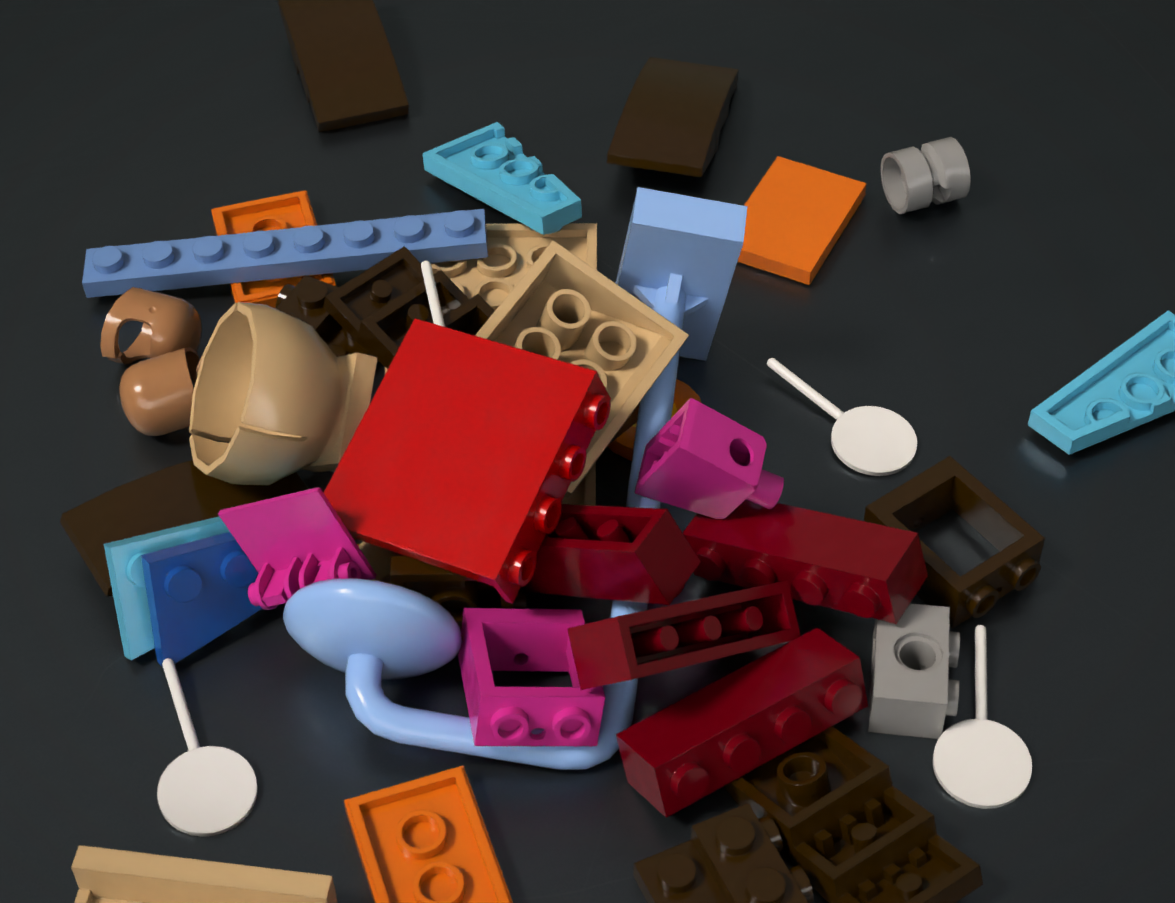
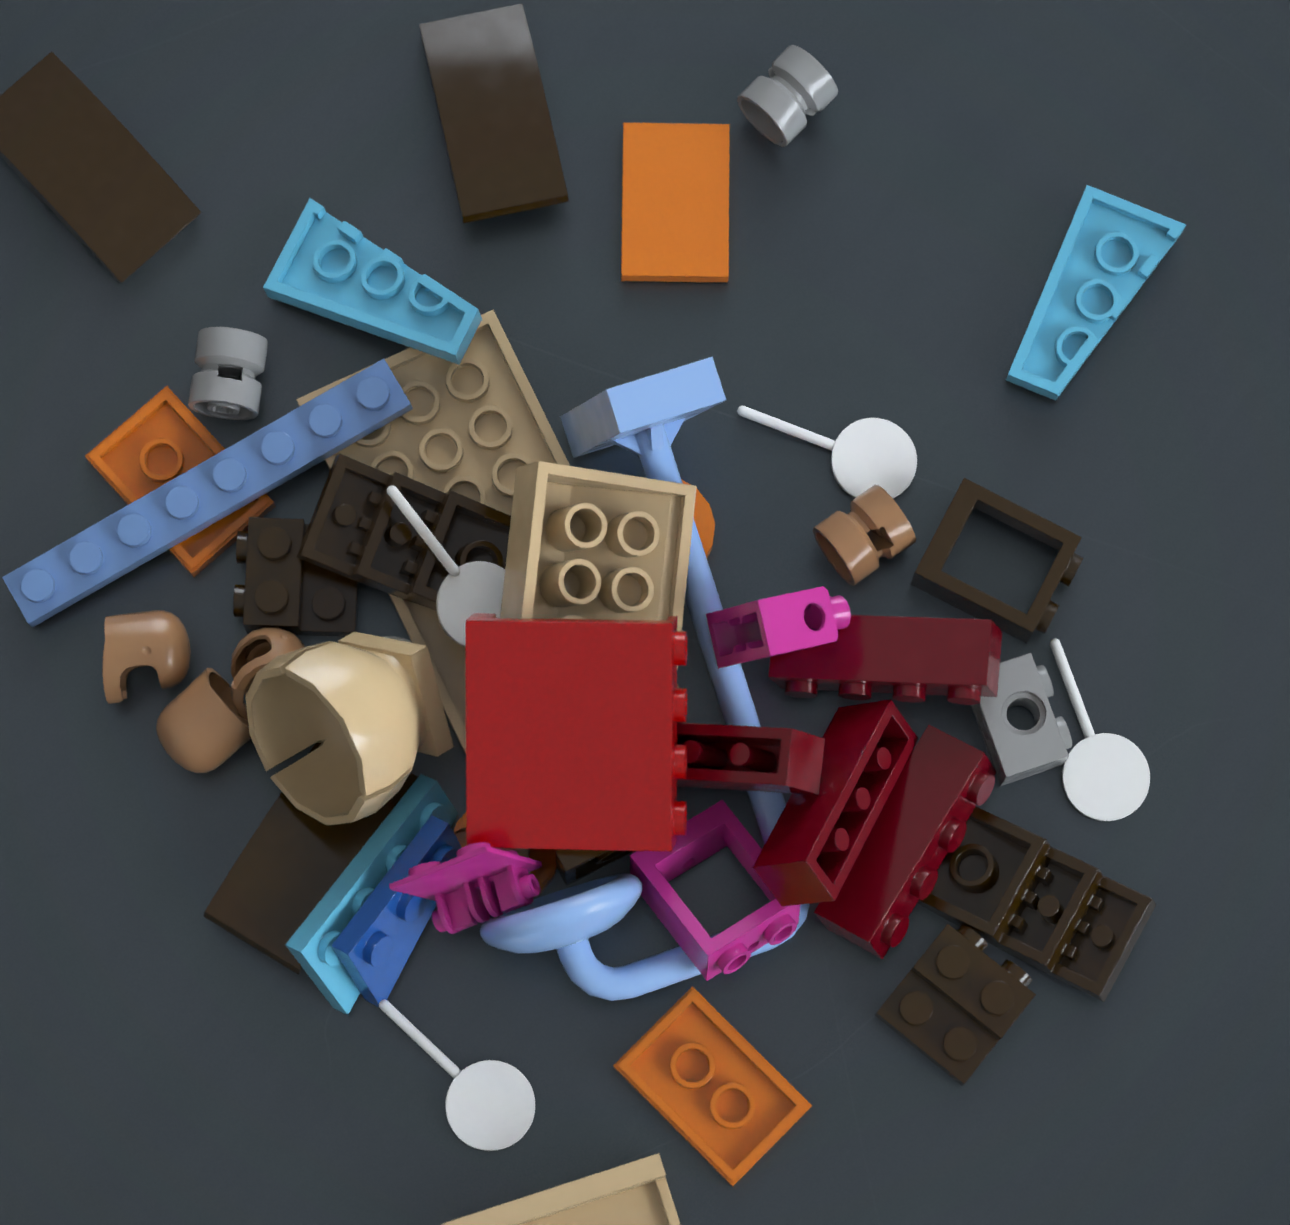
camera: 30 degrees left, 30 degrees up
none -> light grey wheel [188,327,268,420]
none -> medium nougat wheel [813,484,916,586]

